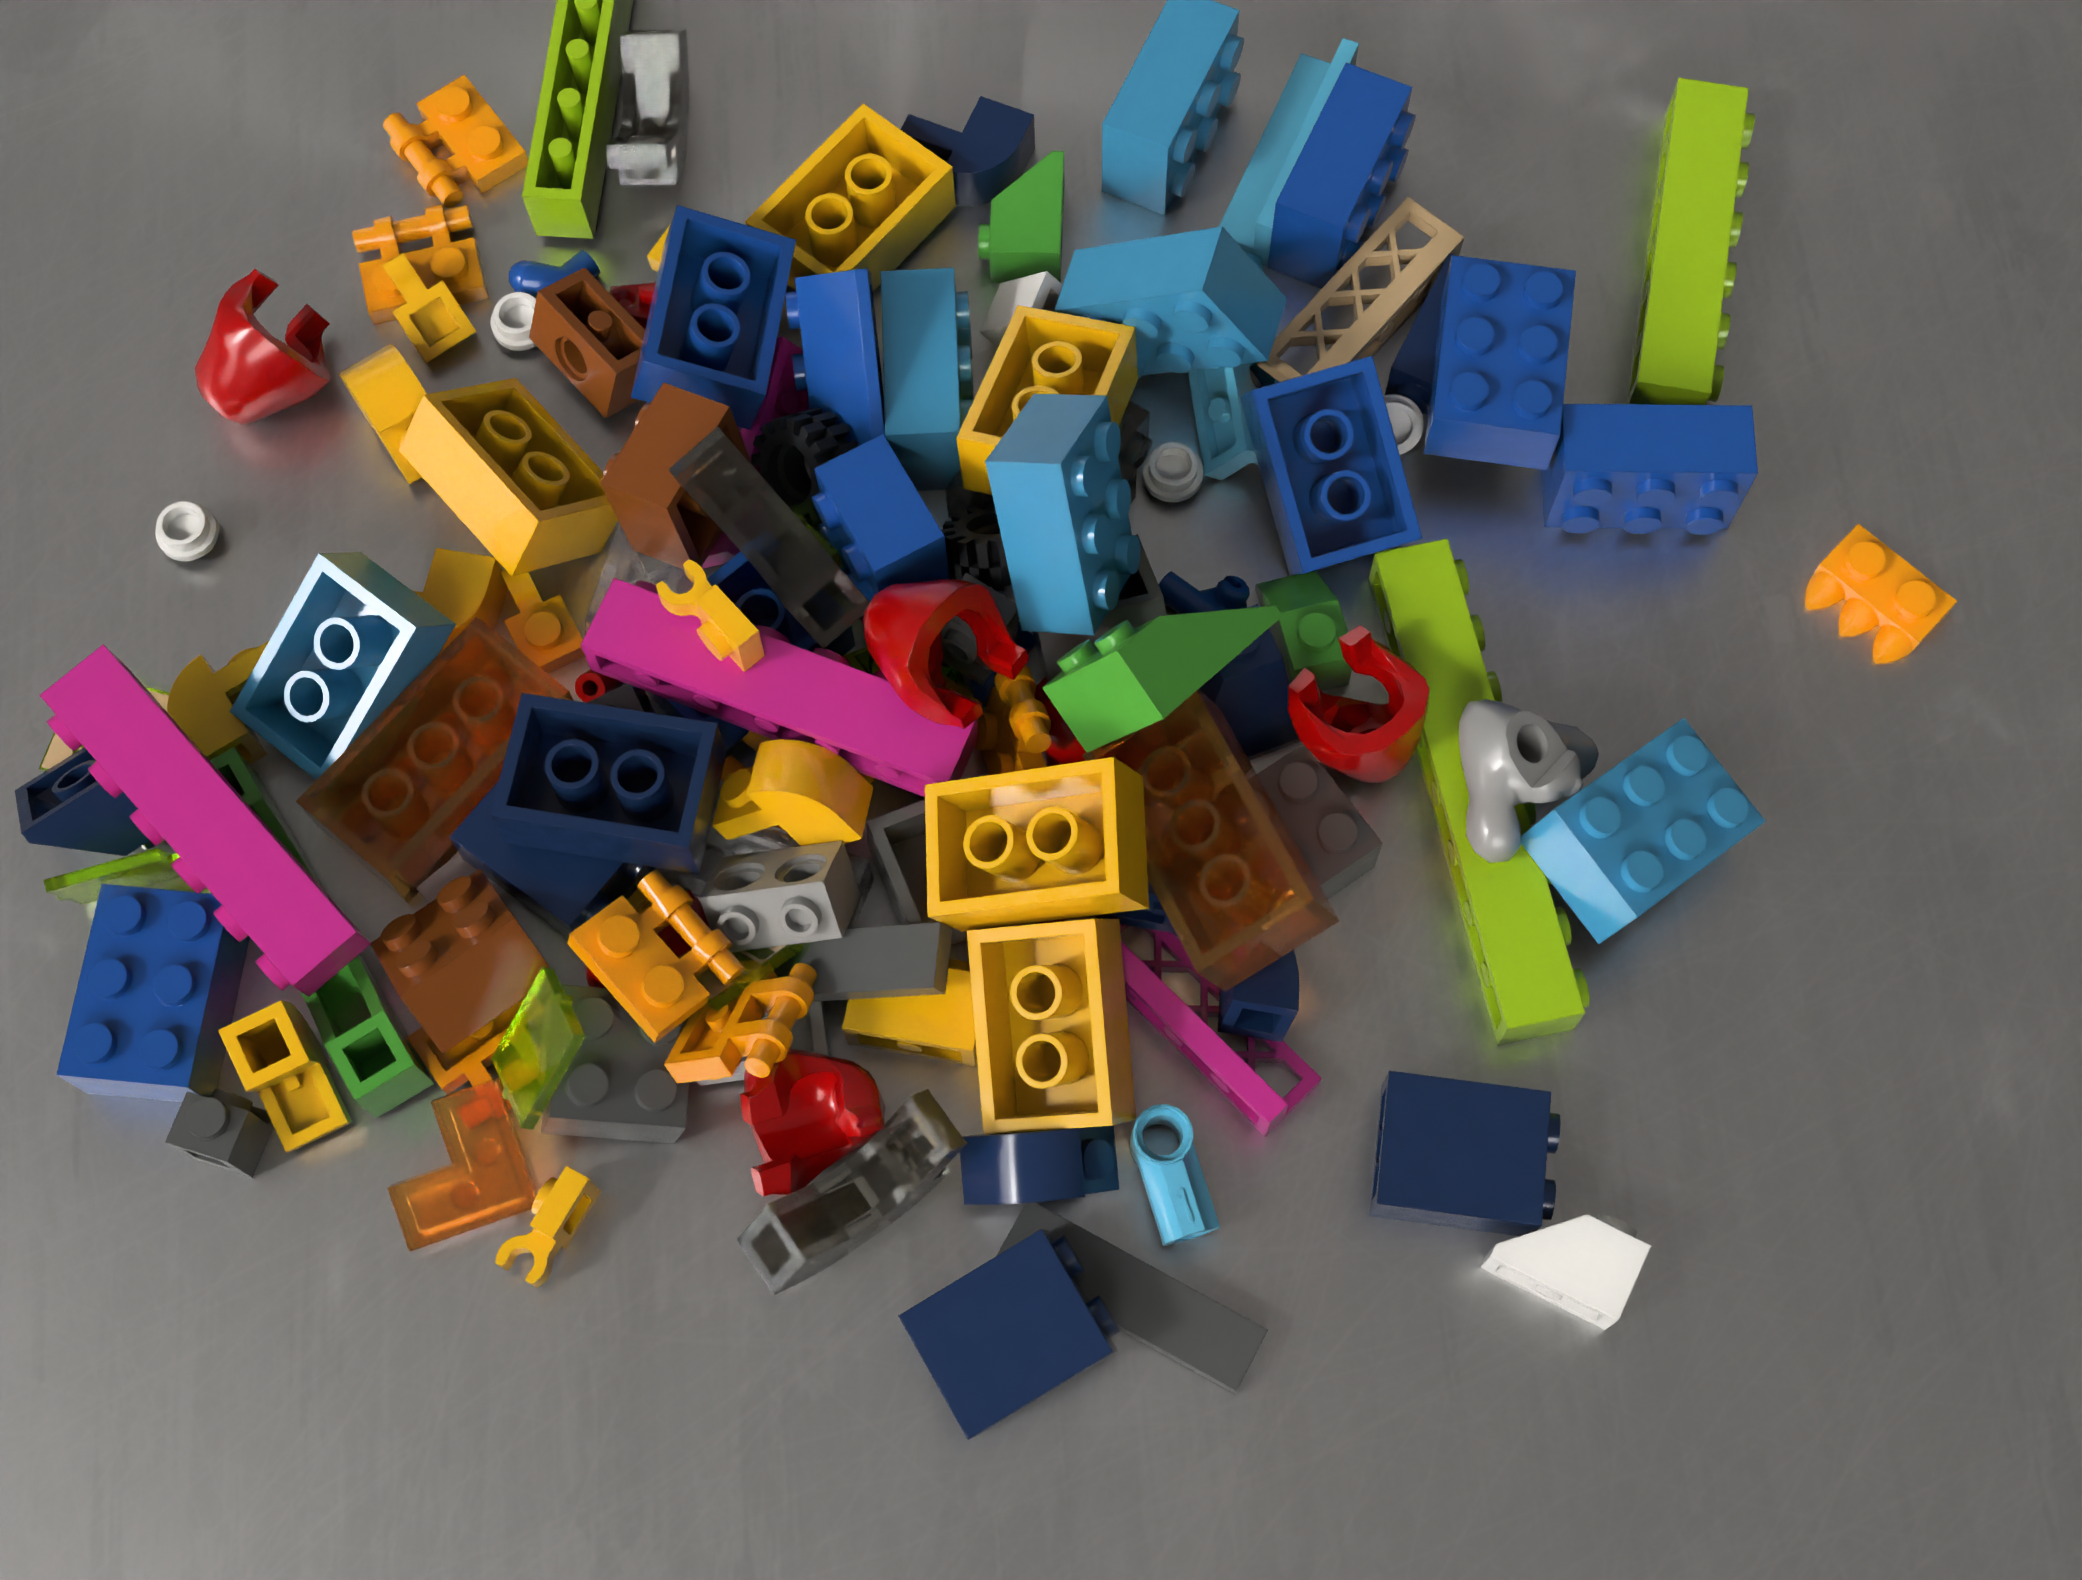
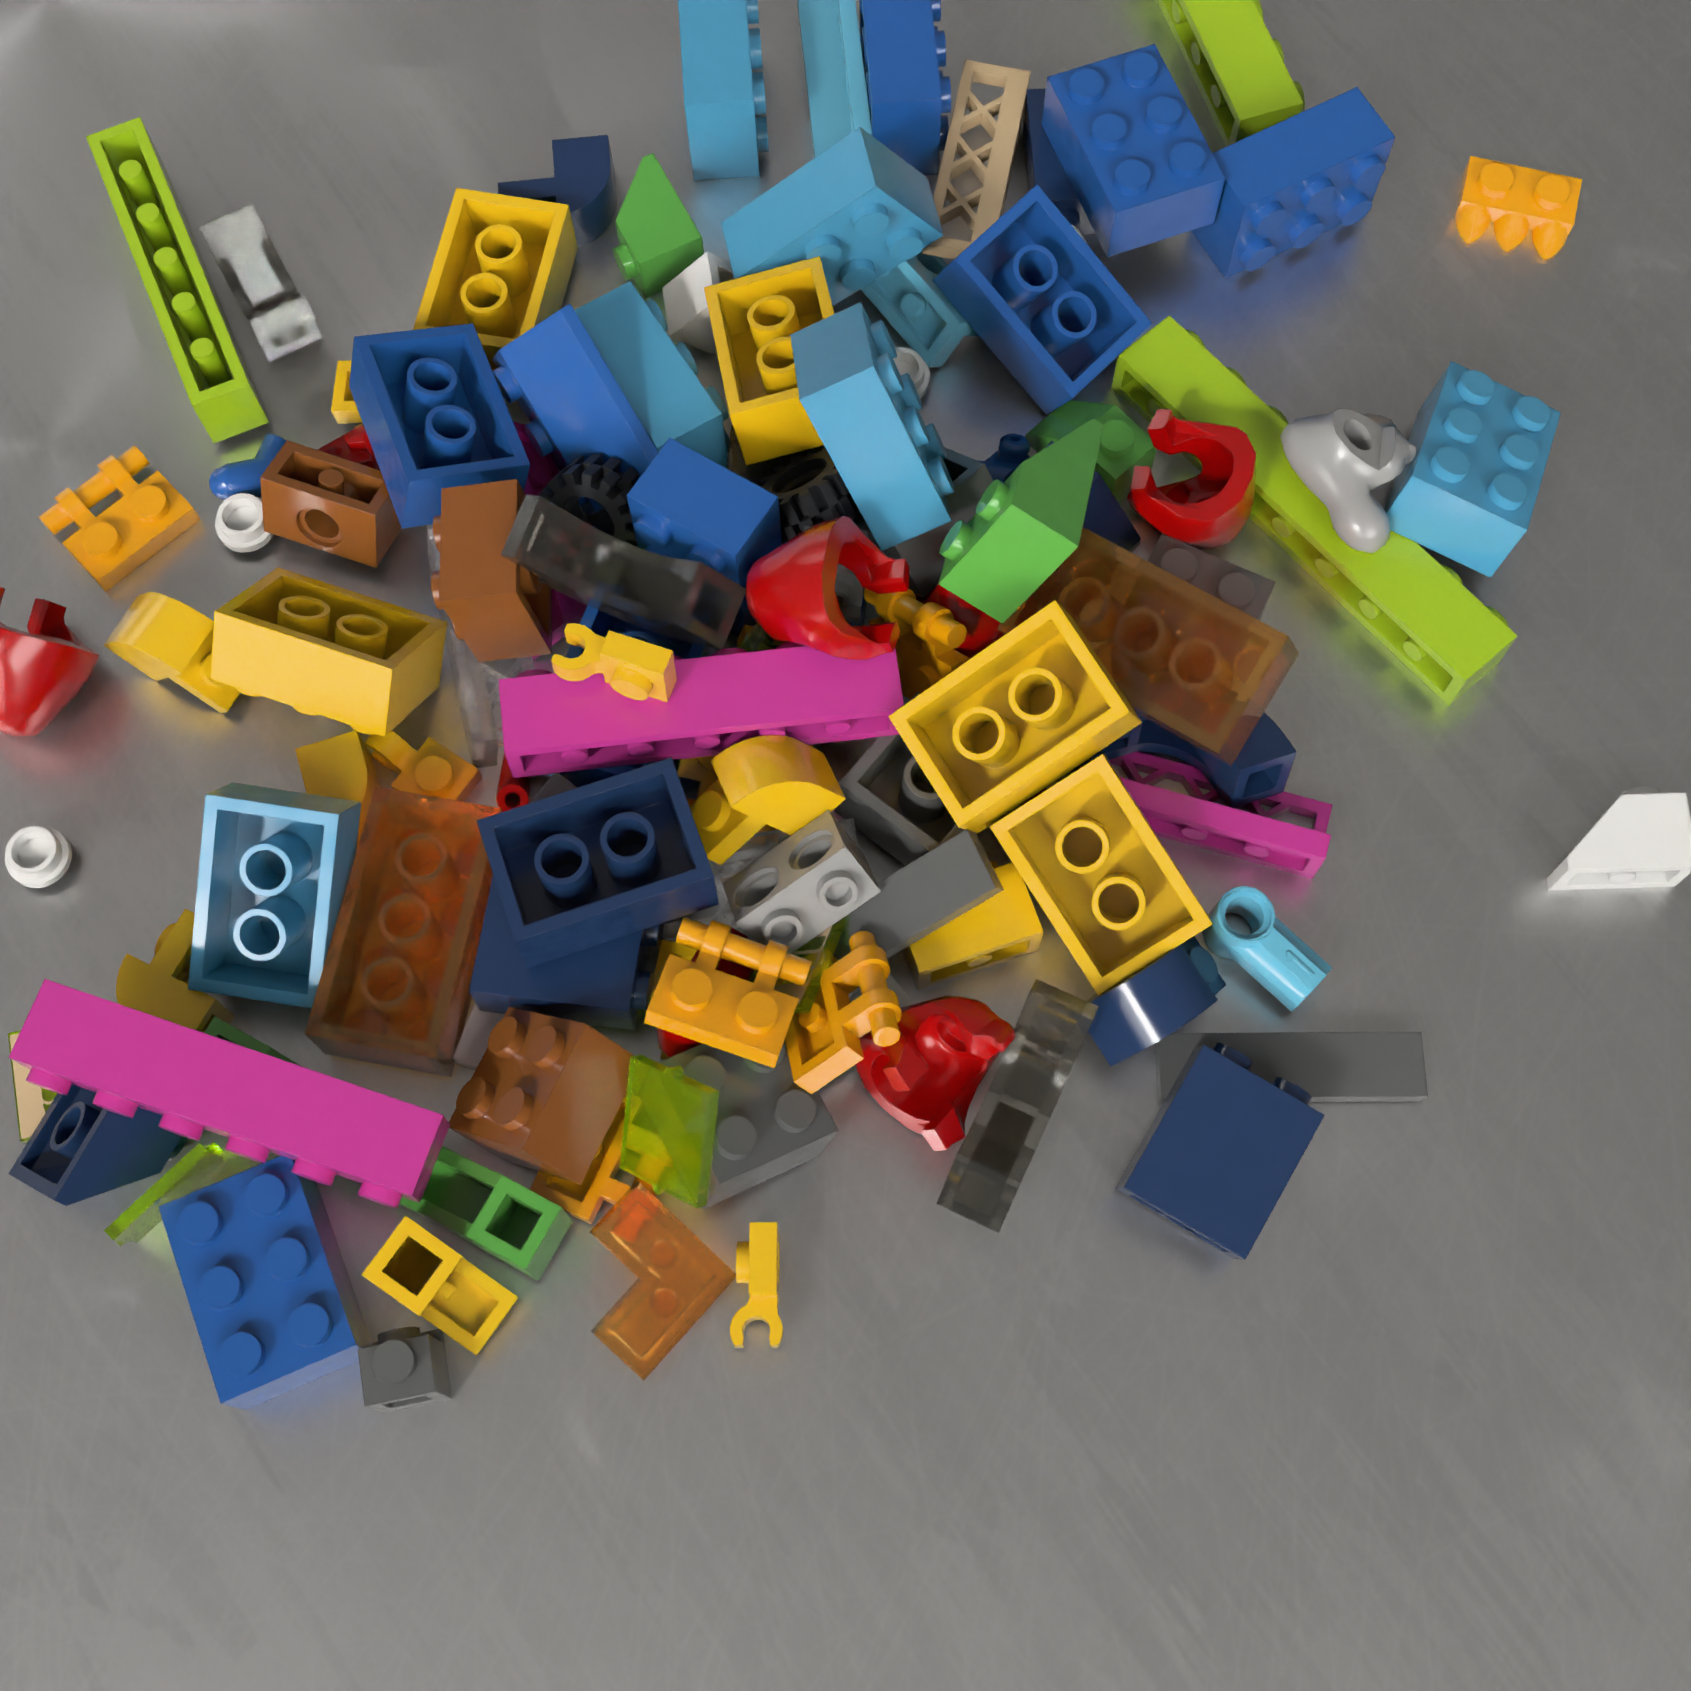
camera: 30 degrees left, 0 degrees up
yellow plate [382,253,477,363] -> none
light orange plate [383,74,528,208] -> none
dark blue brick [1369,1071,1561,1236] -> none

